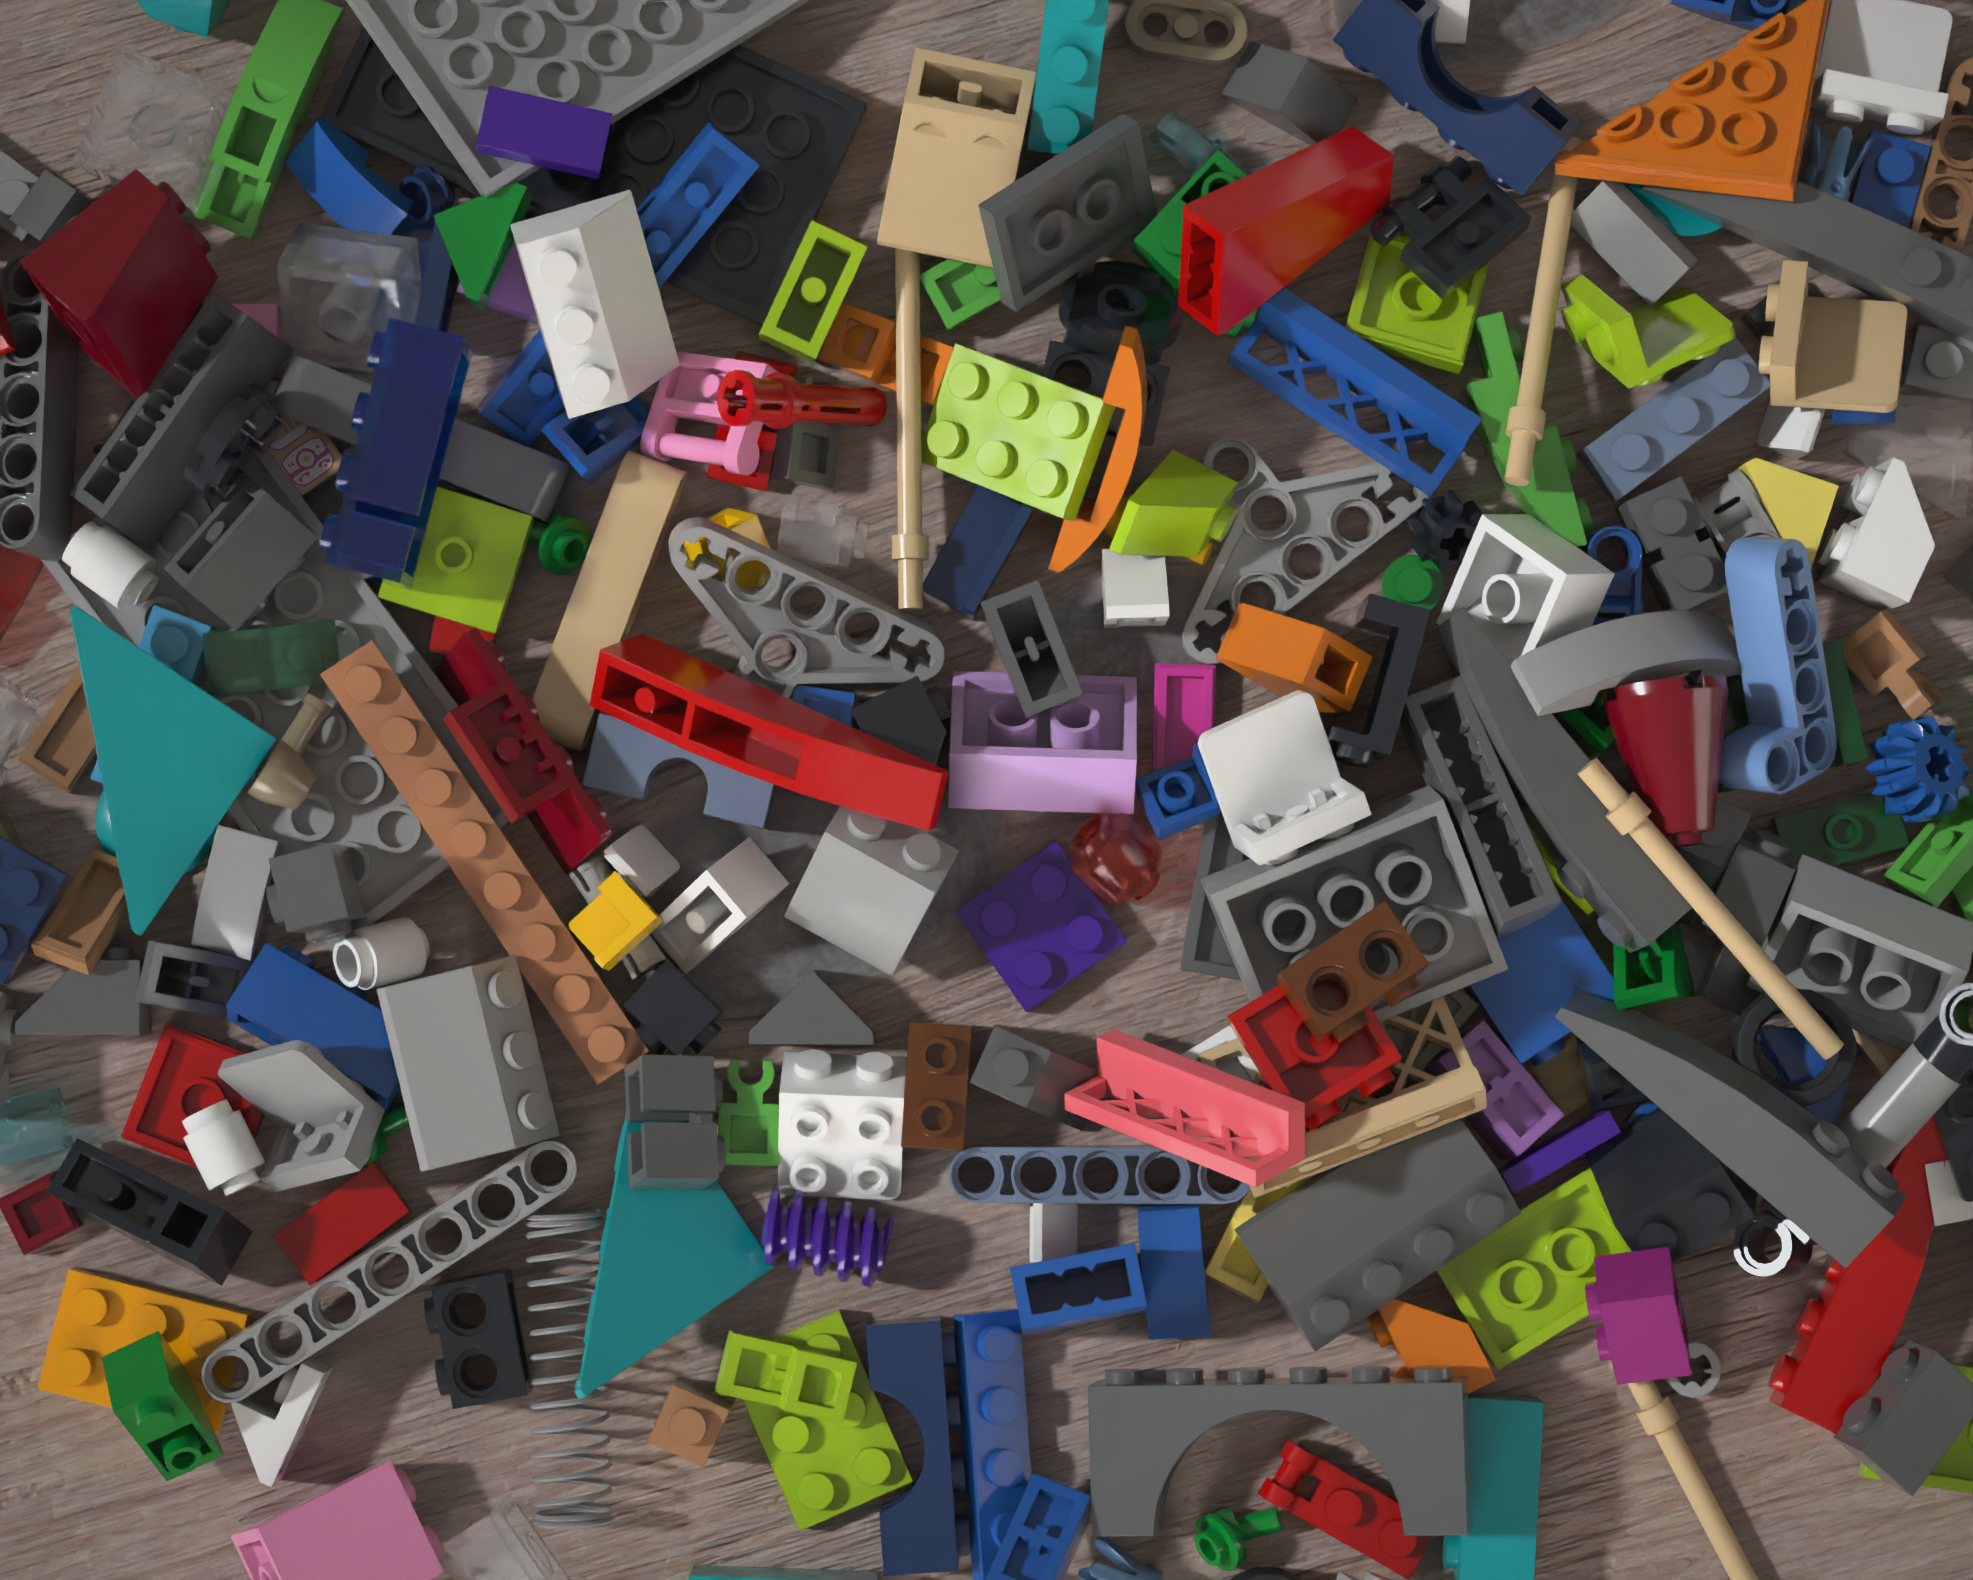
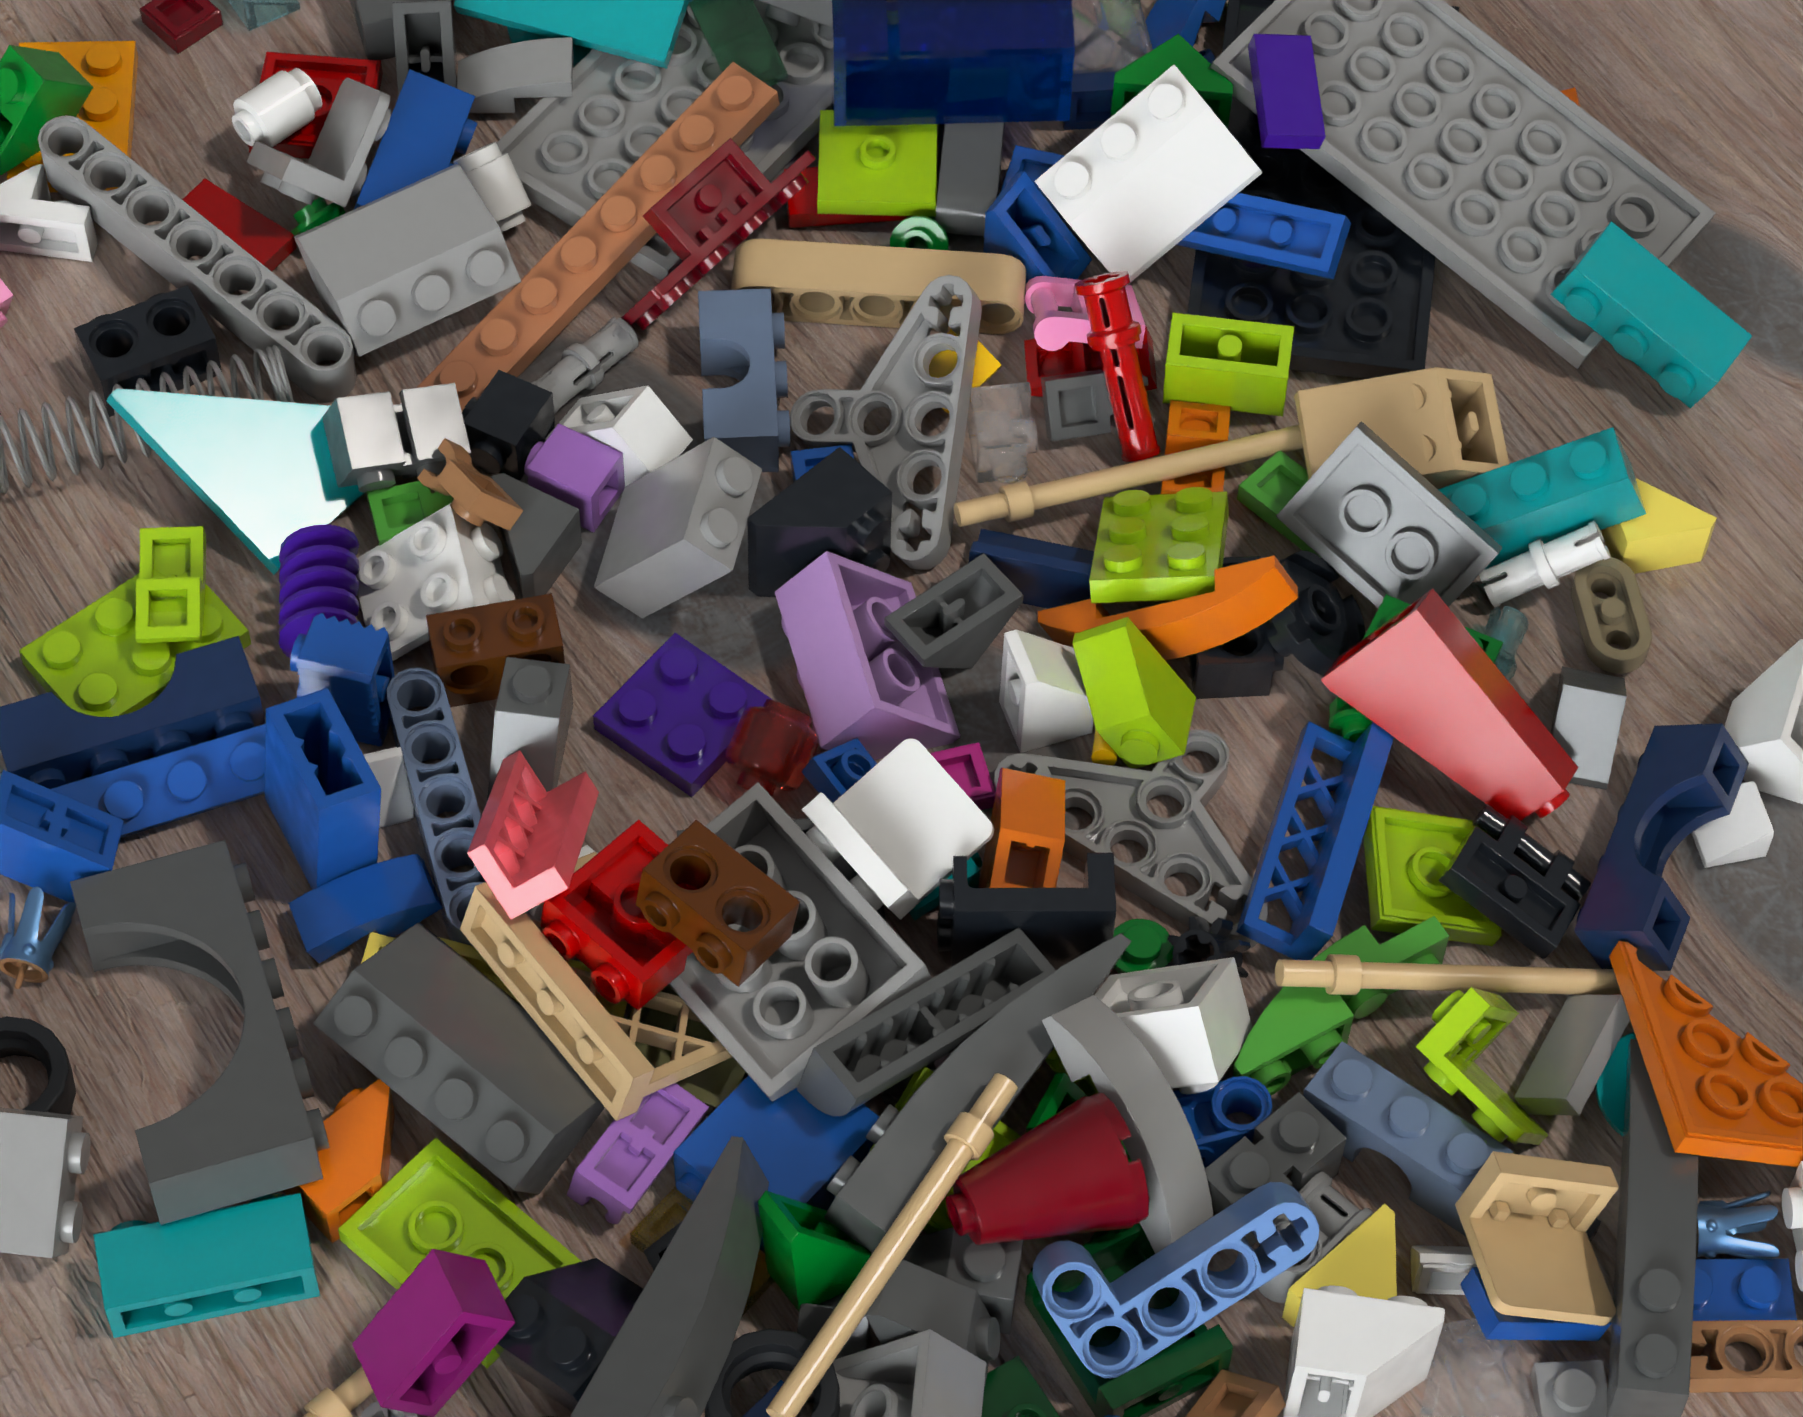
camera: 70 degrees right, 30 degrees down
black slope [46,1138,252,1286] -> none
dark tan bar [247,693,333,810] -> none
dark grey brick [266,843,366,942] -> none
yellow panel [569,871,664,971] -> none
red slope [589,634,949,831] -> none
white slope [603,825,680,897] -> none
medium nougat brick [647,1378,734,1467] -> none
green plate [1195,1506,1284,1571] -> none
red plate [1258,1439,1433,1580] -> none
dark purple tile [1497,1110,1621,1194] -> none
none -> blue brick [290,613,395,746]
none -> medium nougat plate [417,438,524,531]
none -> medium lavender brick [524,423,625,532]
none -> white pin [1479,521,1611,608]

